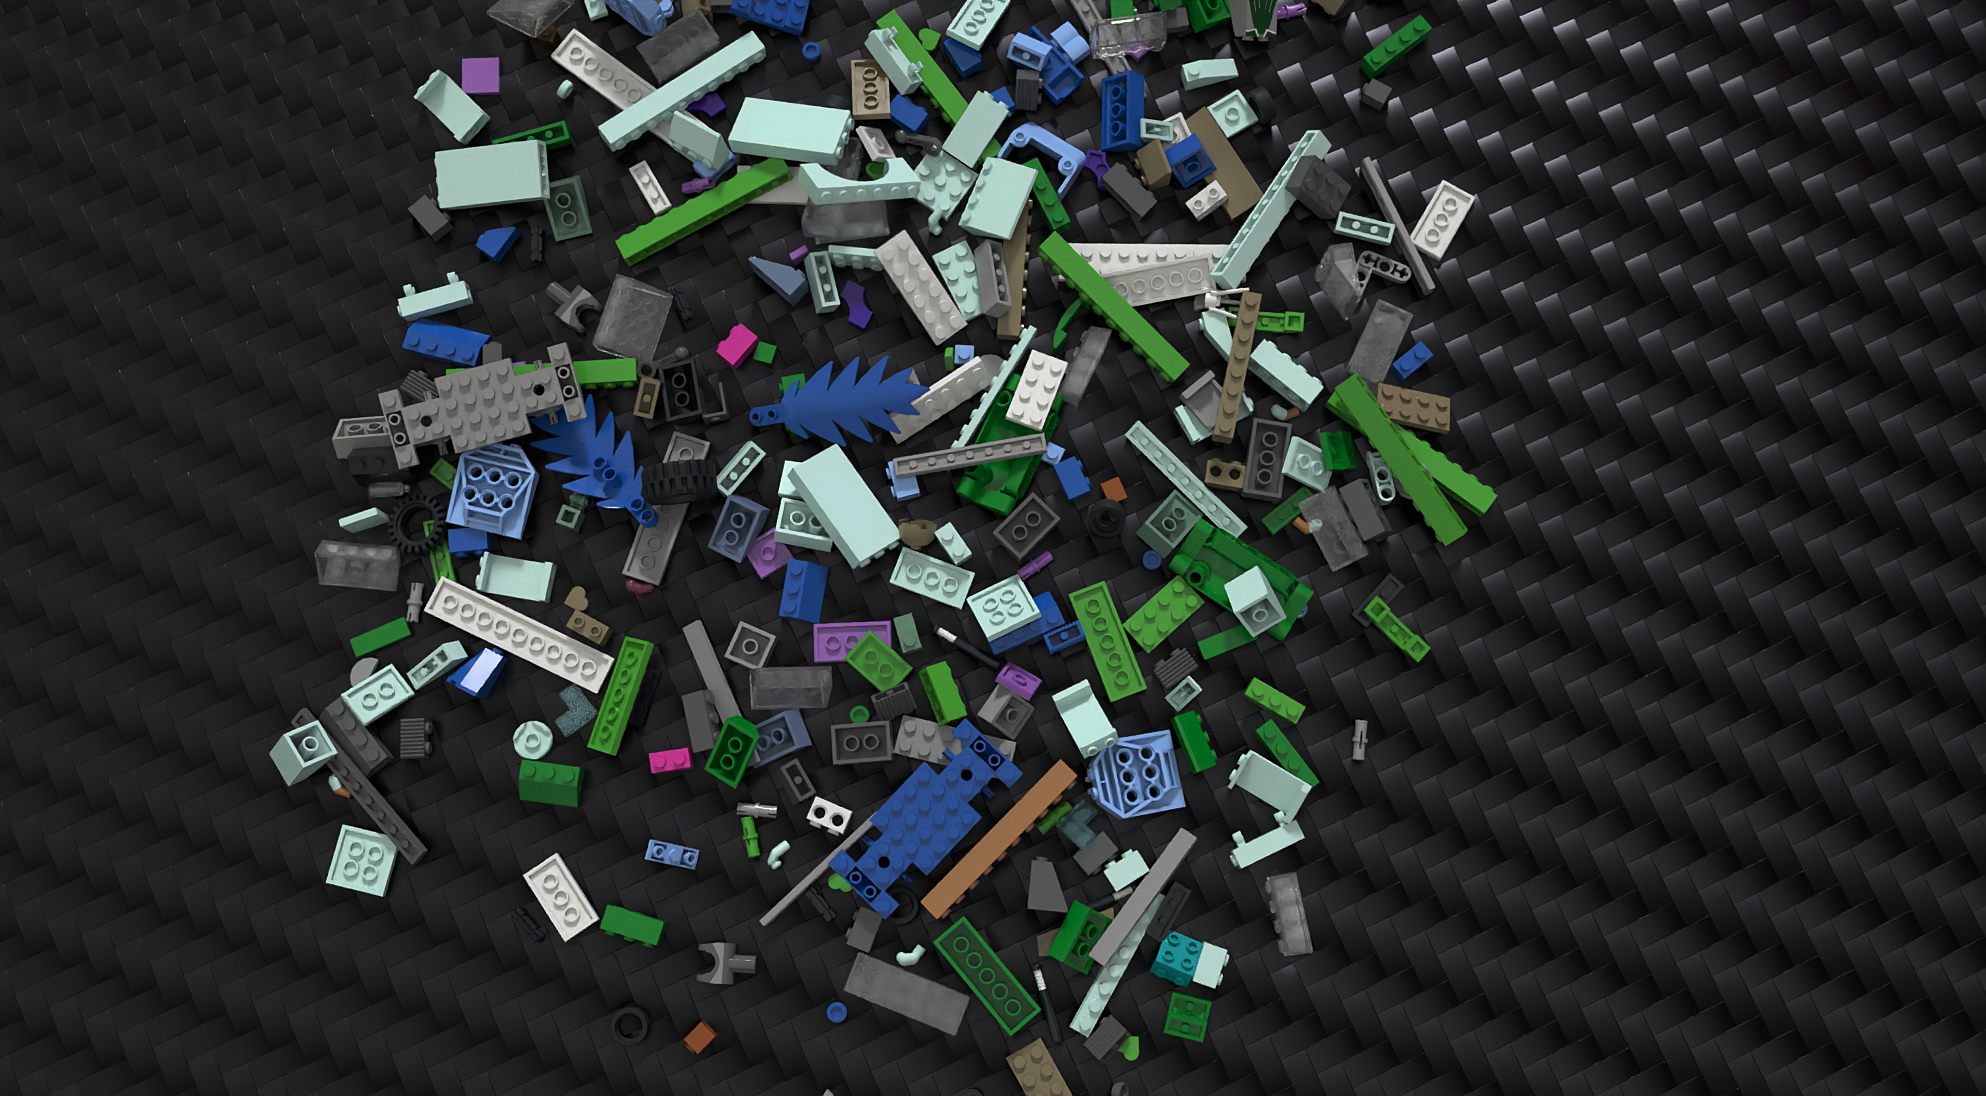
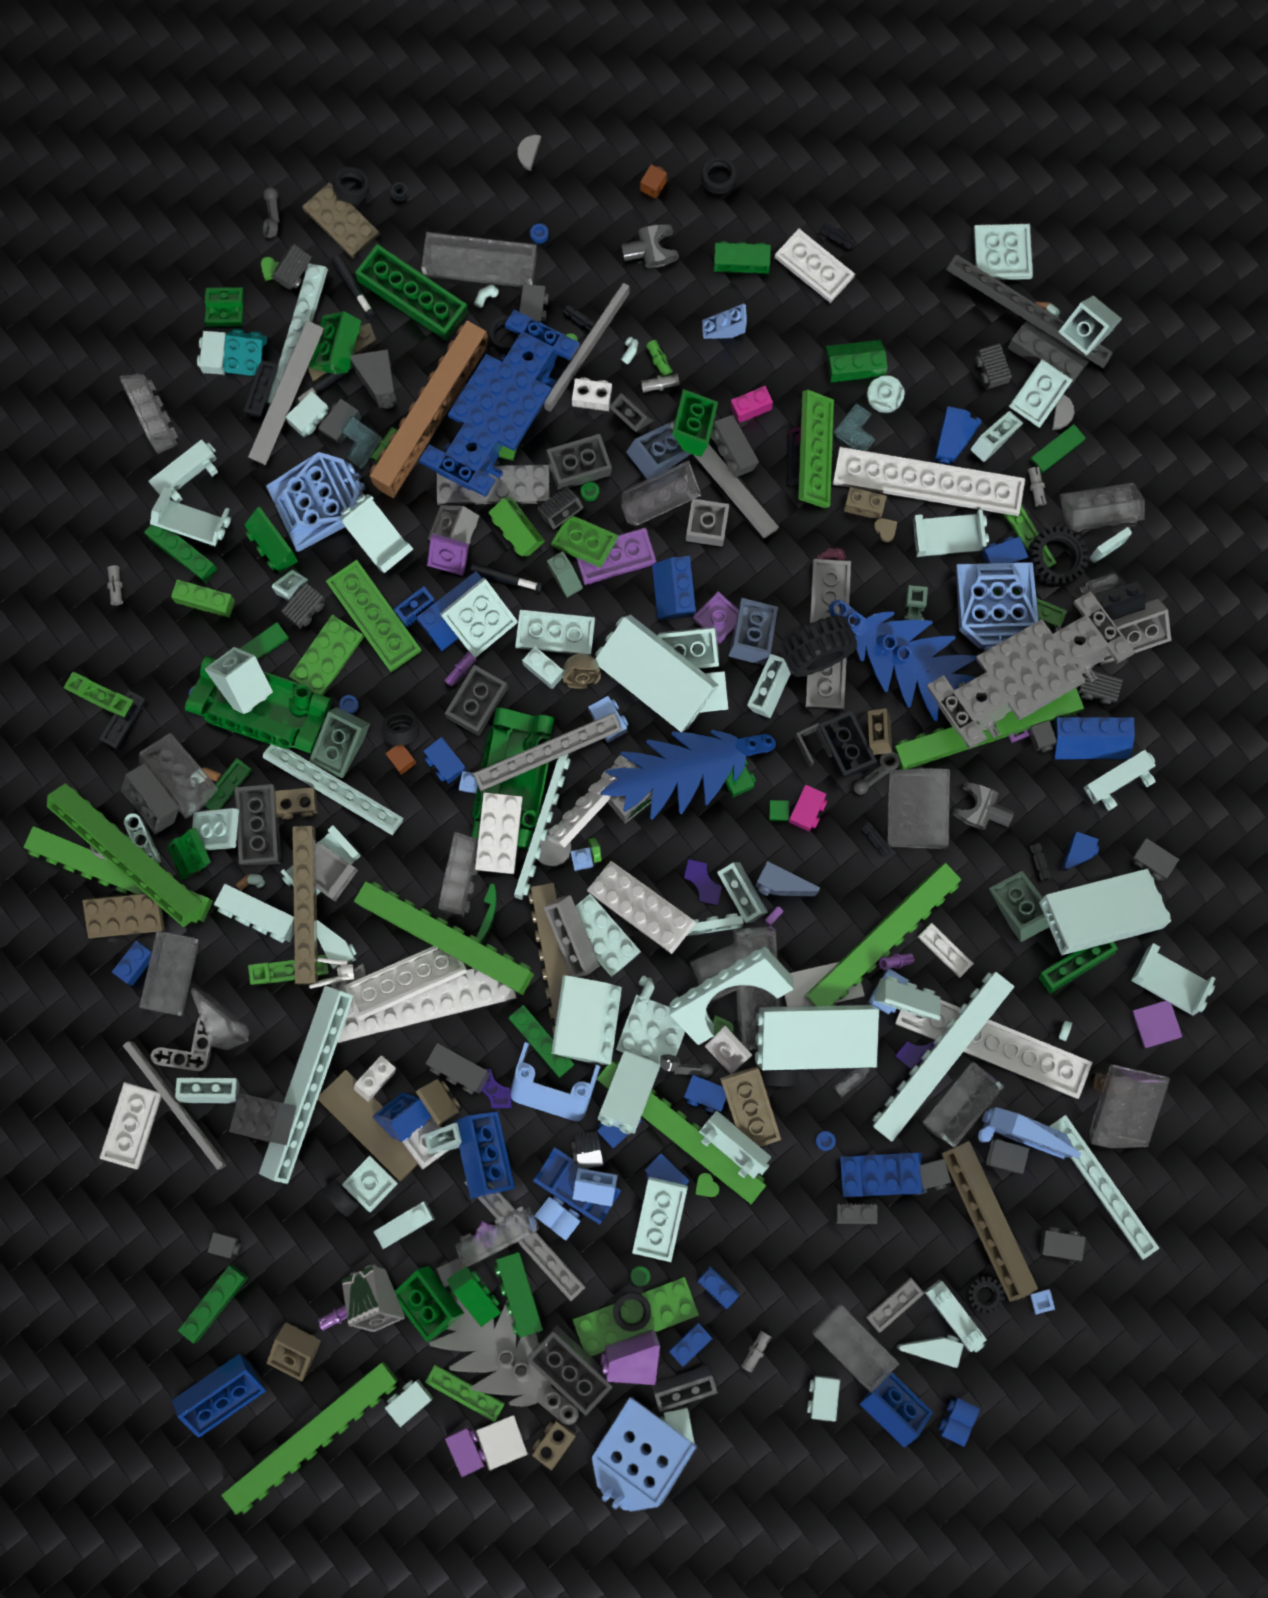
camera: 165 degrees right, 0 degrees up
none -> clear cylinder [833,1067,870,1097]

